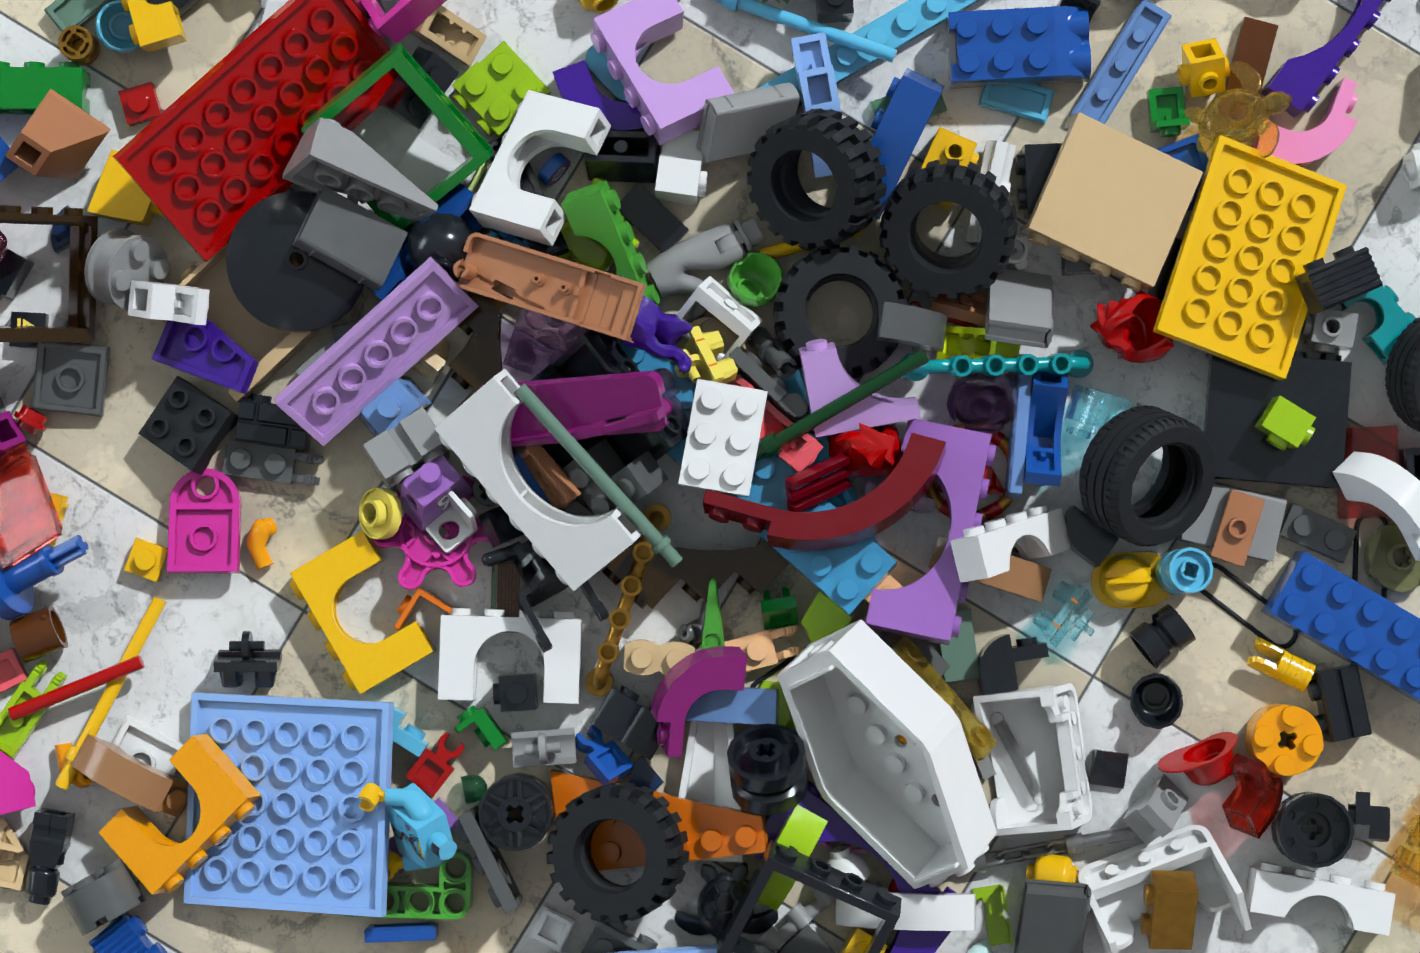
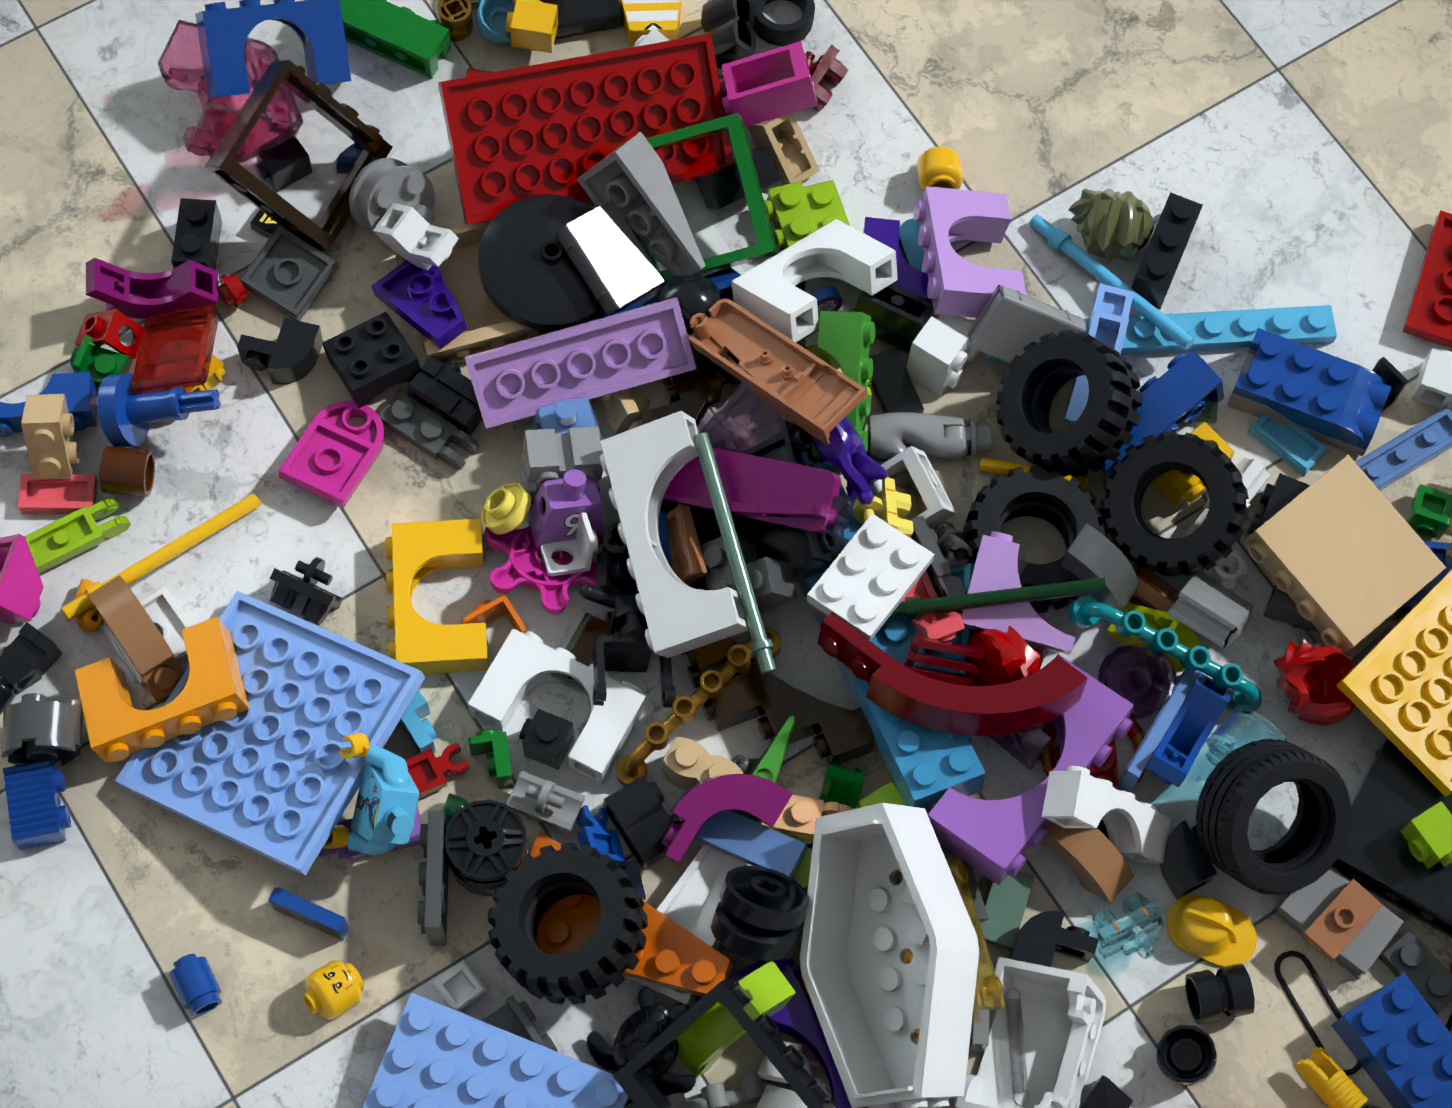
camera: 25 degrees right, 20 degrees down
nougat slope [5,89,110,180] -> none
red bar [8,655,145,721] -> none
yellow torso [87,149,166,227] -> none
yellow plate [124,538,168,582] -> none
light orange arm [246,517,277,570] -> none
bright green beam [344,849,474,920] -> none
bright green hair [727,252,783,307] -> none
medium azure wheel [1155,547,1213,595] -> none
none -> black brick [237,318,323,385]

